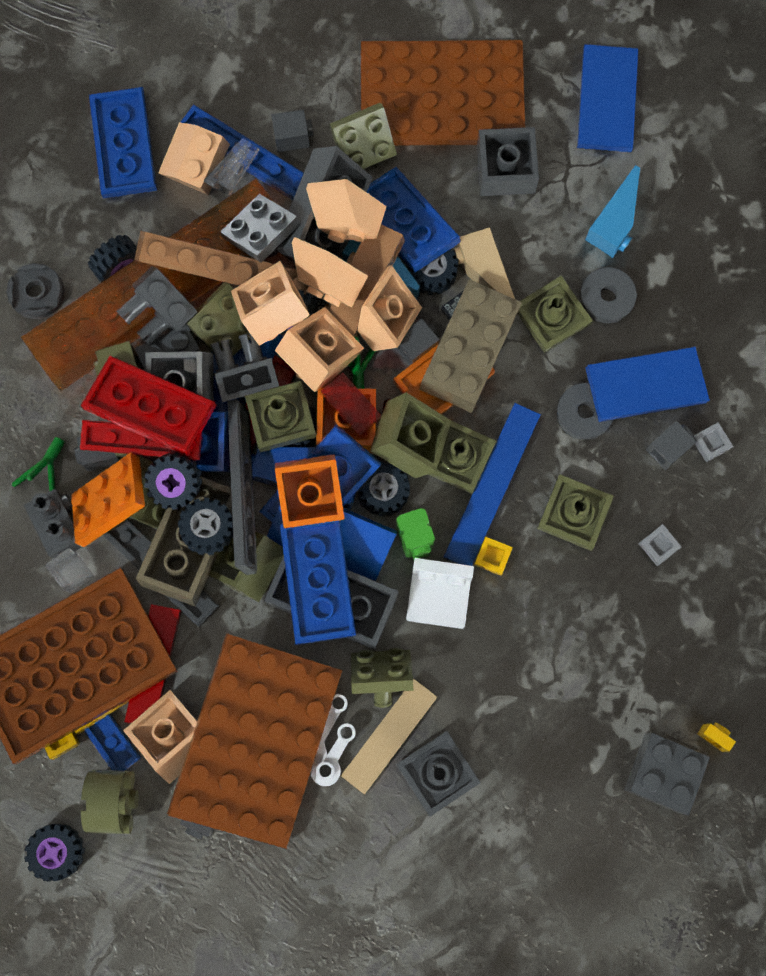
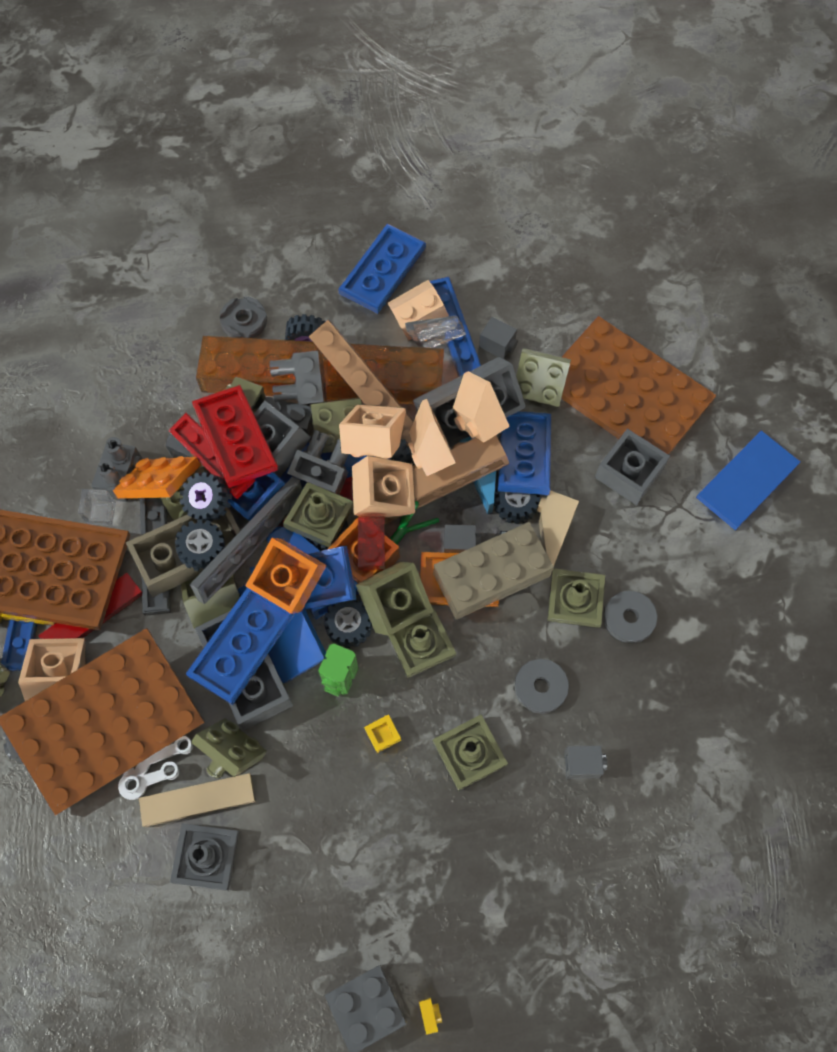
camera: 40 degrees right, 10 degrees down
green plant [12,437,65,492] -> none
dark grey plate [220,194,301,263] -> none
light nougat slope [357,265,422,351] -> none
white bracket [406,558,474,629] -> none
blue tile [443,403,541,566] -> none
dark azure slope [585,165,640,258] -> none
blue tile [585,347,710,422] -> none
light grey plate [638,524,682,566] -> none
light grey plate [693,422,734,463] -> none

